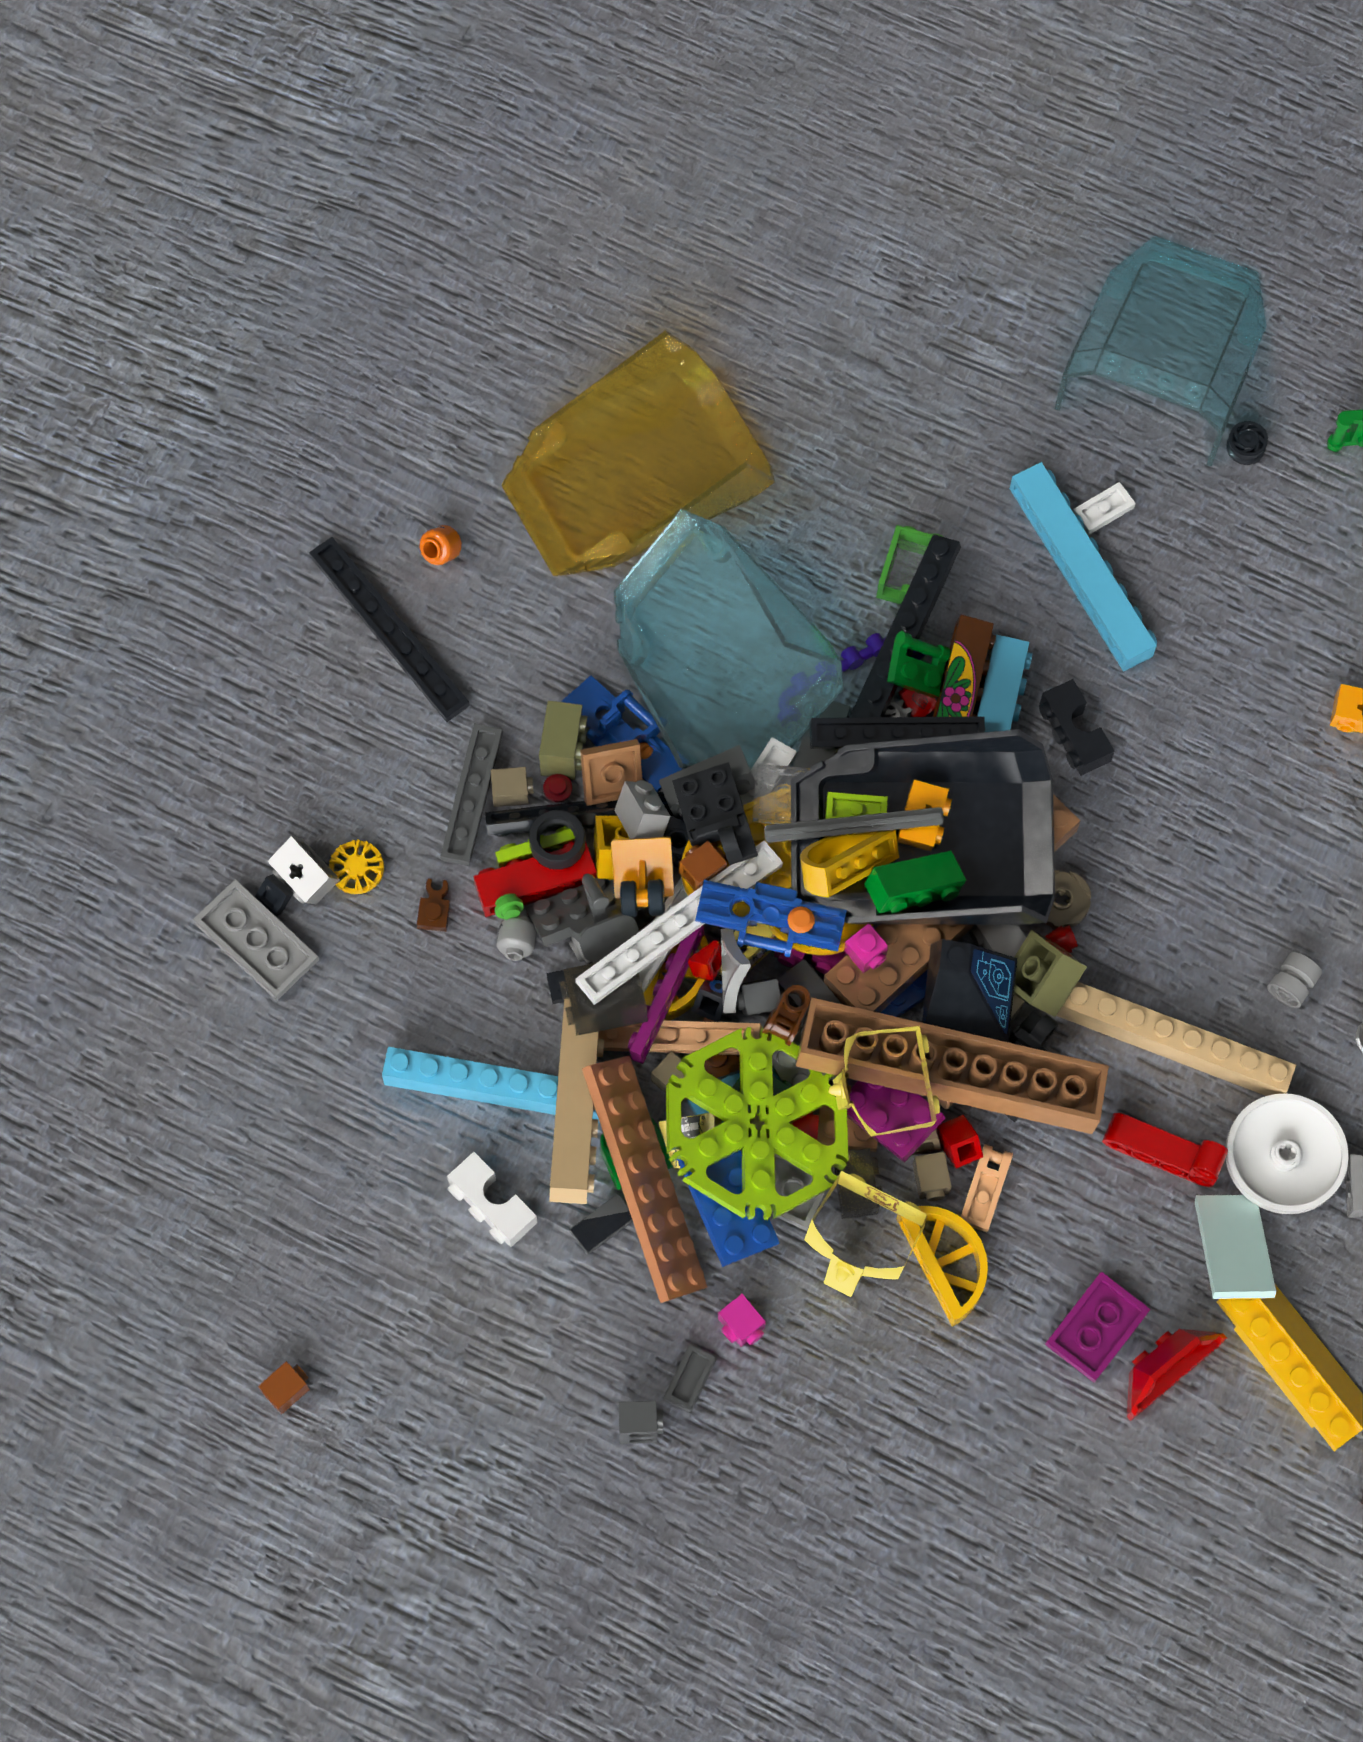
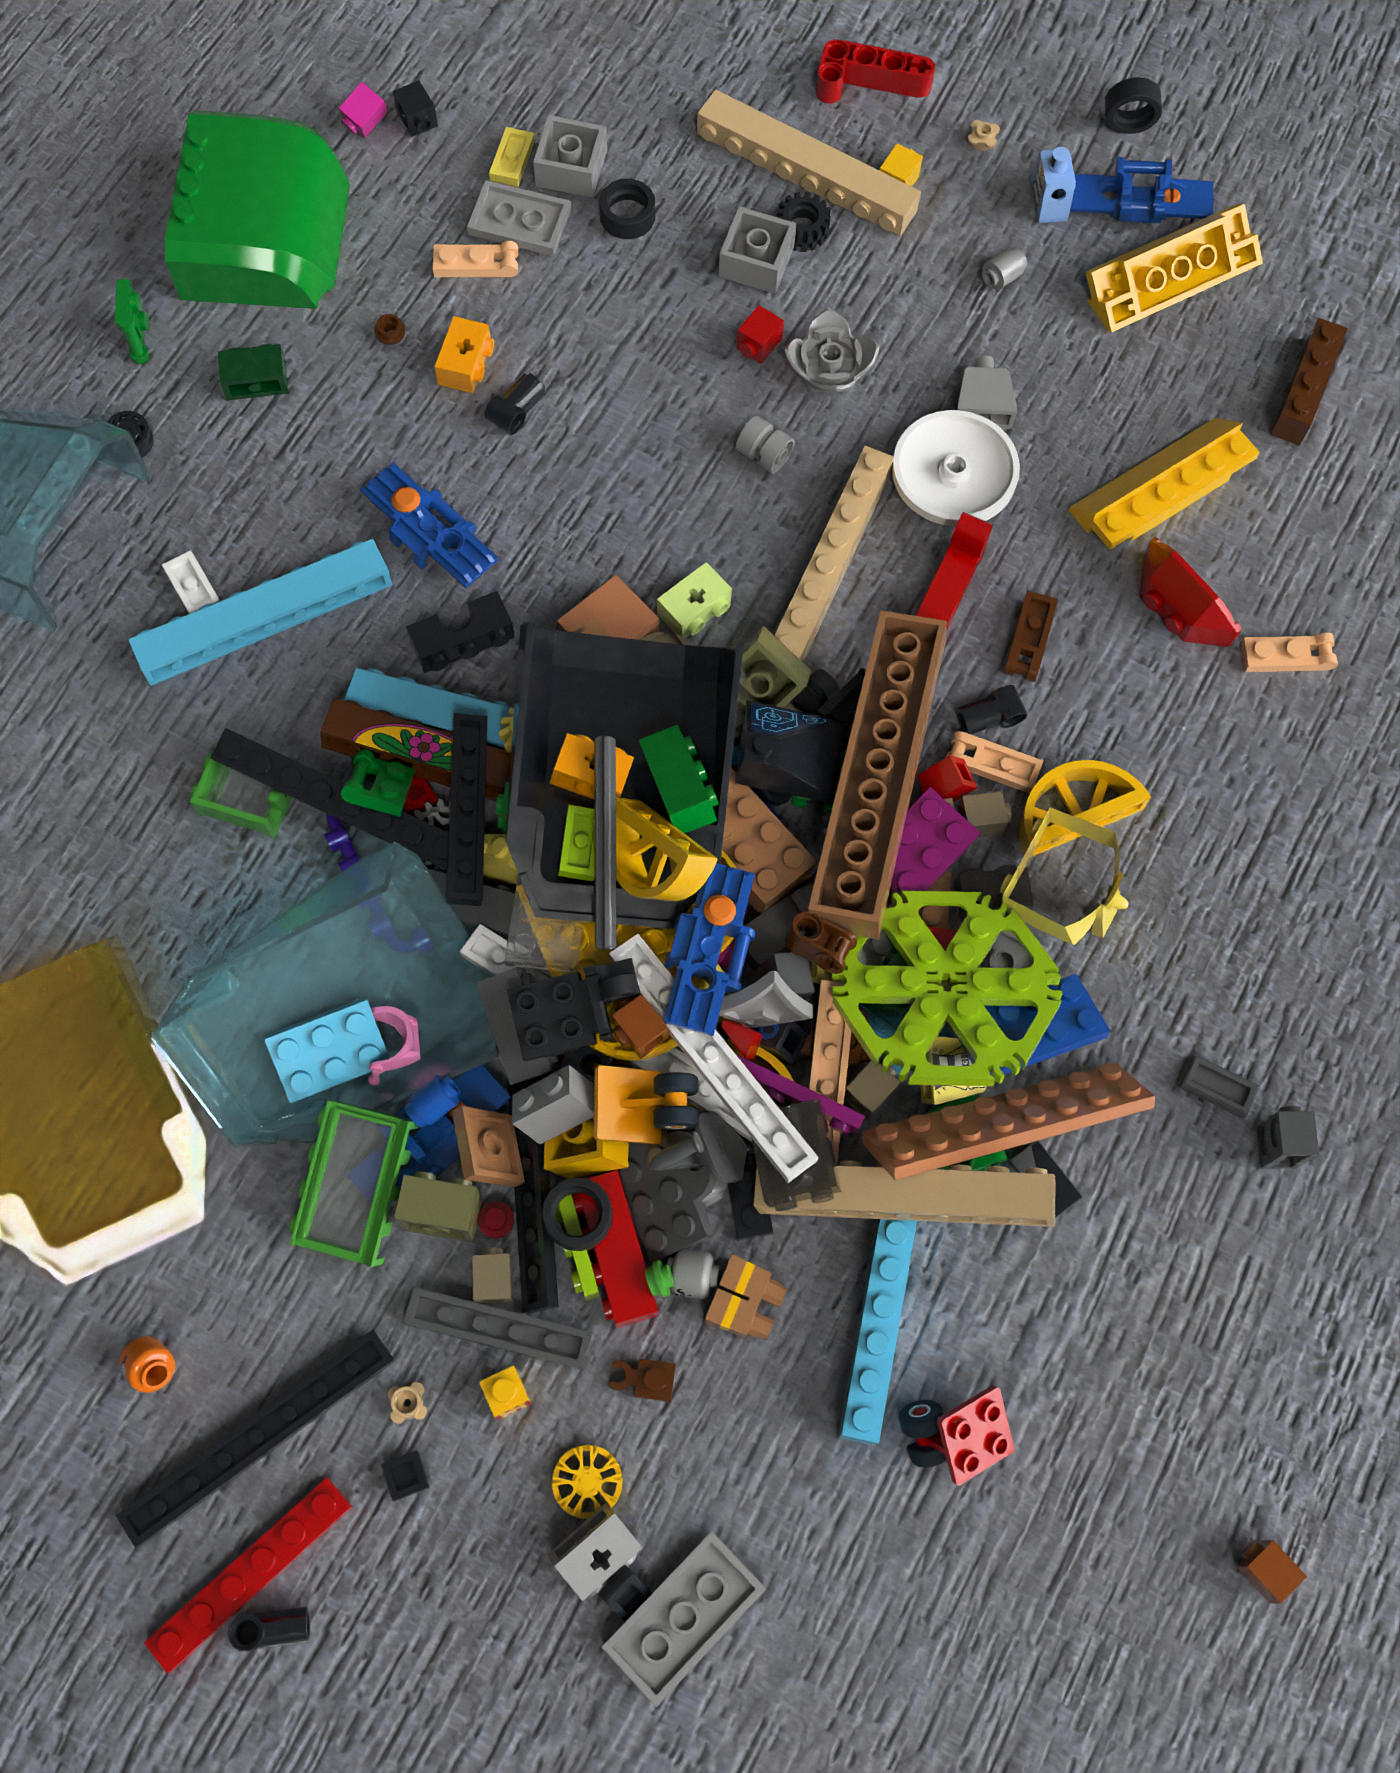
camera: 90 degrees left, 0 degrees up
white arch [447,1152,537,1247] -> none
dark pink brick [718,1294,766,1347] -> none
light yellow piece [829,1026,940,1137] -> none
dark pink brick [844,923,888,974] -> none
magenta plate [1045,1272,1151,1383] -> none
light aqua tile [1195,1195,1276,1299] -> none
none -> red plate [144,1478,353,1674]
none -> dark green brick [218,344,289,401]
none -> black piece [228,1607,310,1651]
none -> medium azure plate [264,996,390,1103]
none -> window [289,1100,419,1267]
none -> blue piece [360,462,499,588]
none -> bright pink helmet [368,1006,421,1086]
none -> black plate [381,1450,430,1502]
none -> tan plate [388,1382,427,1424]
none -> blue brick [405,1075,460,1128]
none -> yellow brick [479,1365,532,1420]
none -> black piece [484,373,545,435]
none -> nougat panel [557,575,659,640]
none -> yellowish green brick [657,562,732,638]
none -> medium nougat hips [704,1254,788,1340]
none -> plate [899,1385,1014,1485]
none -> black piece [956,685,1028,735]
none -> reddish brown plate [1003,590,1058,682]
none -> light nougat plate [1241,633,1338,672]

